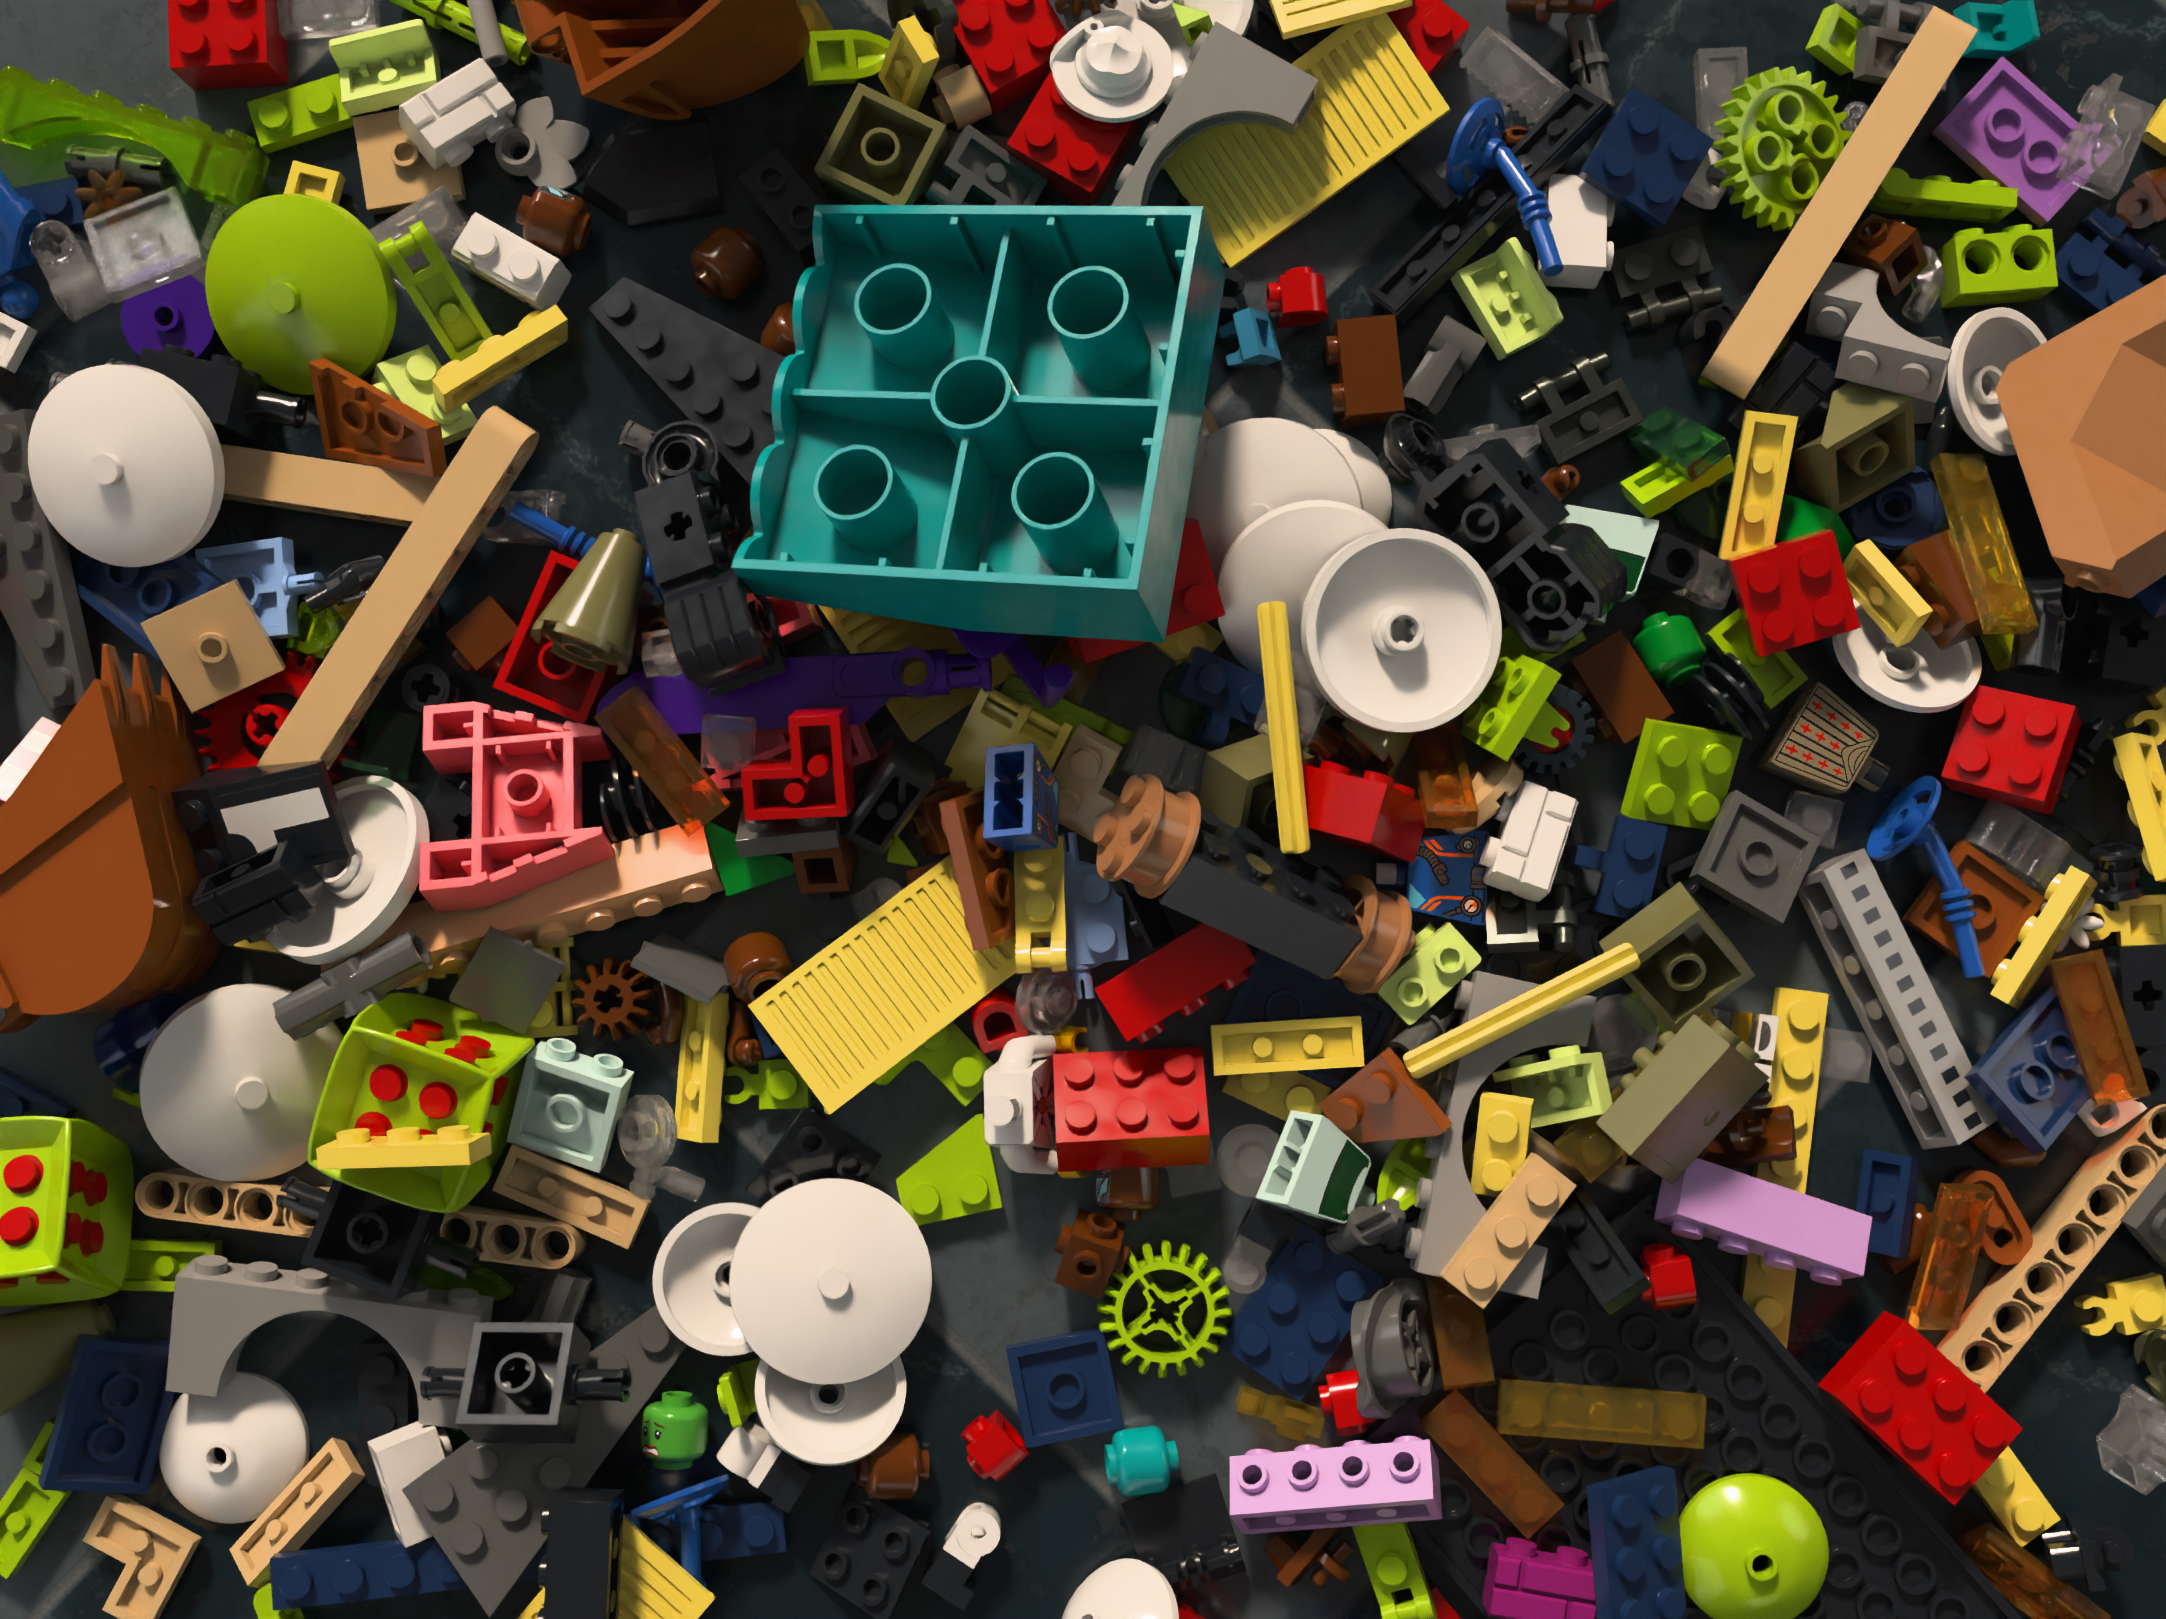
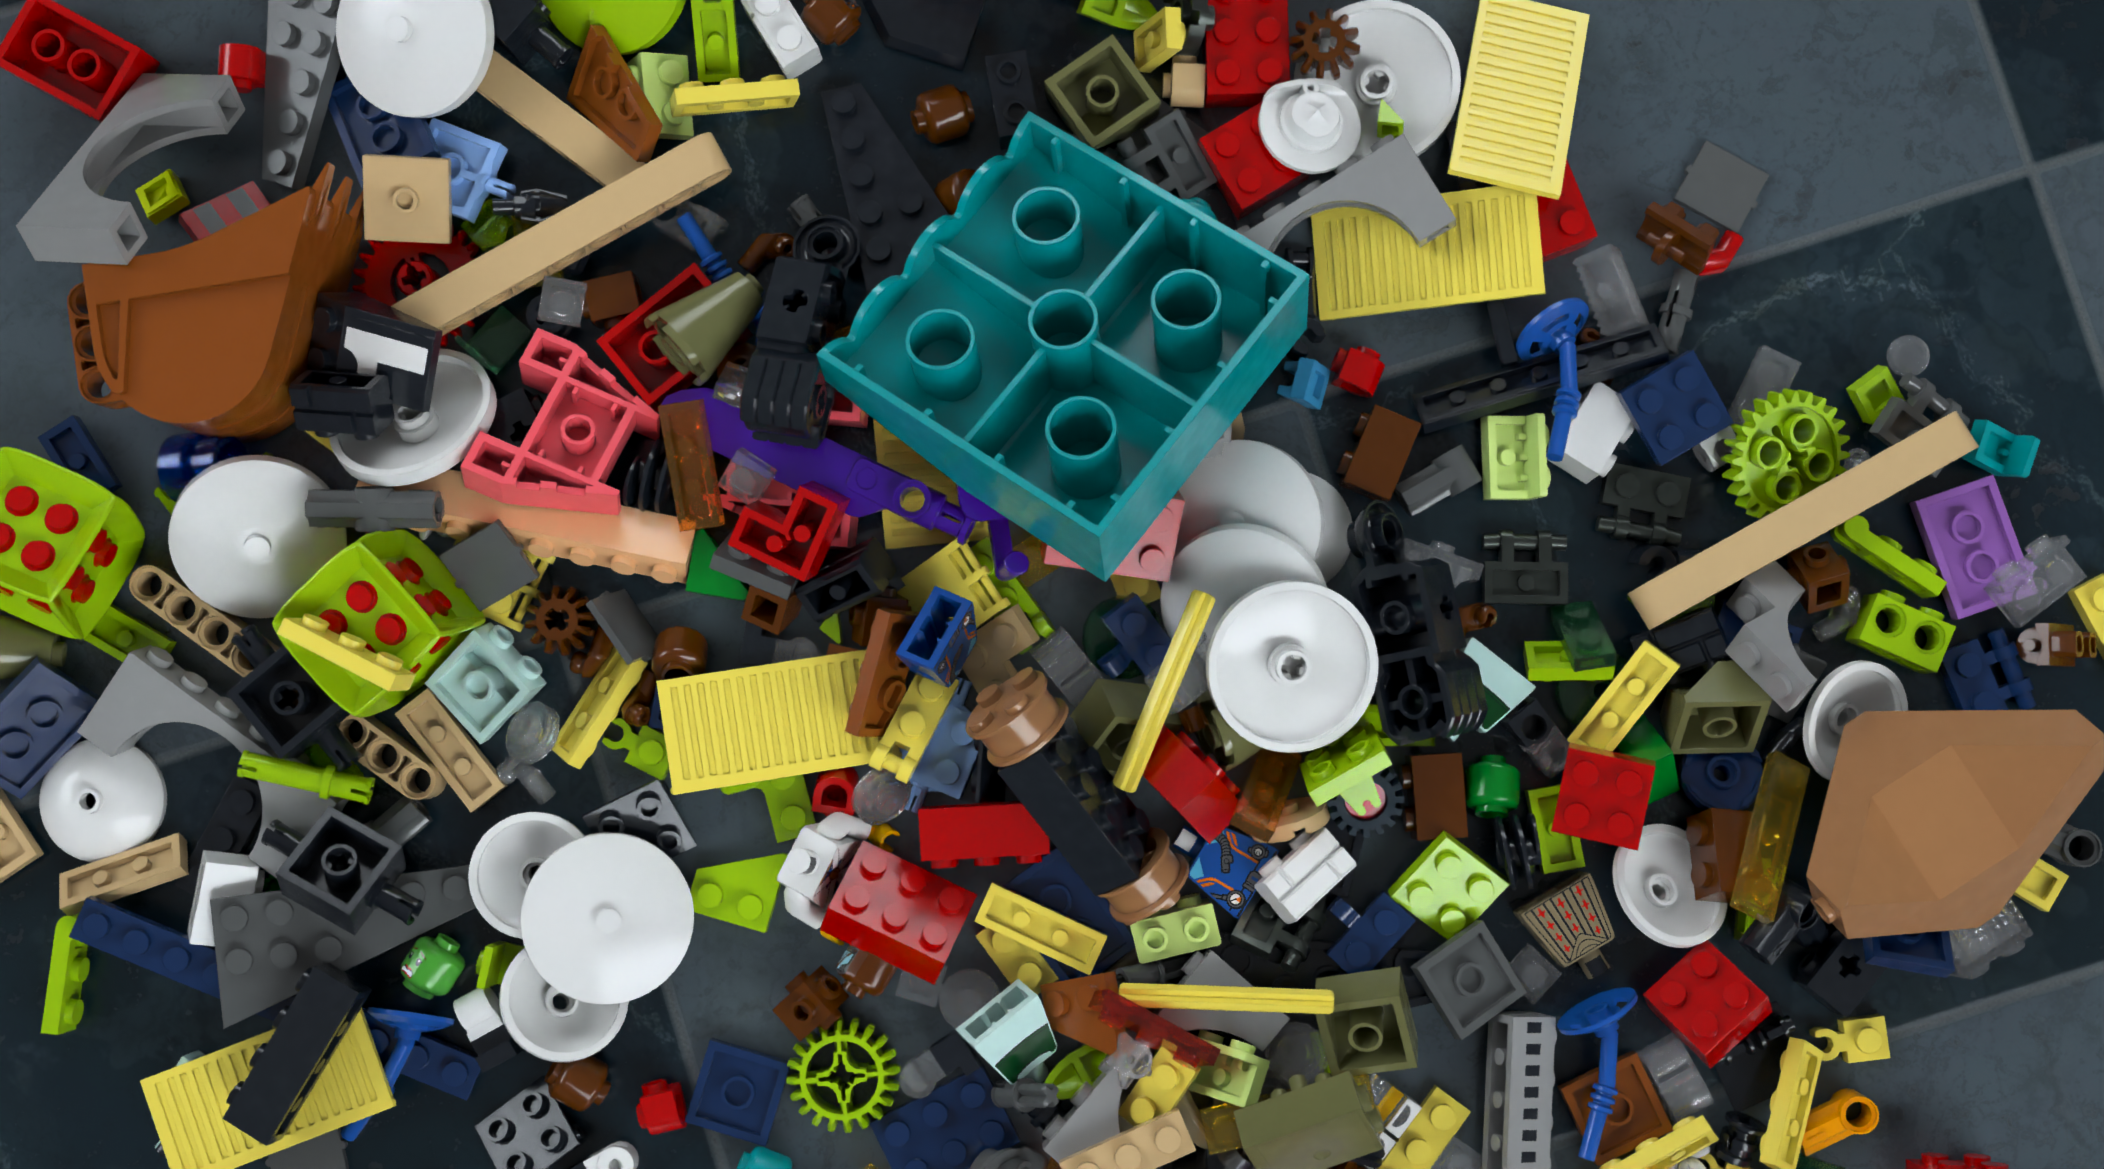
camera: 25 degrees right, 0 degrees up
light yellow plate [1843,539,1933,647] -> none
none -> lime pin [237,750,375,805]
none -> clear plate [538,276,587,327]
none -> reddish brown arm [737,232,794,275]
none -> clear red plate [1088,989,1221,1070]
none -> clear plate [1105,1032,1152,1089]

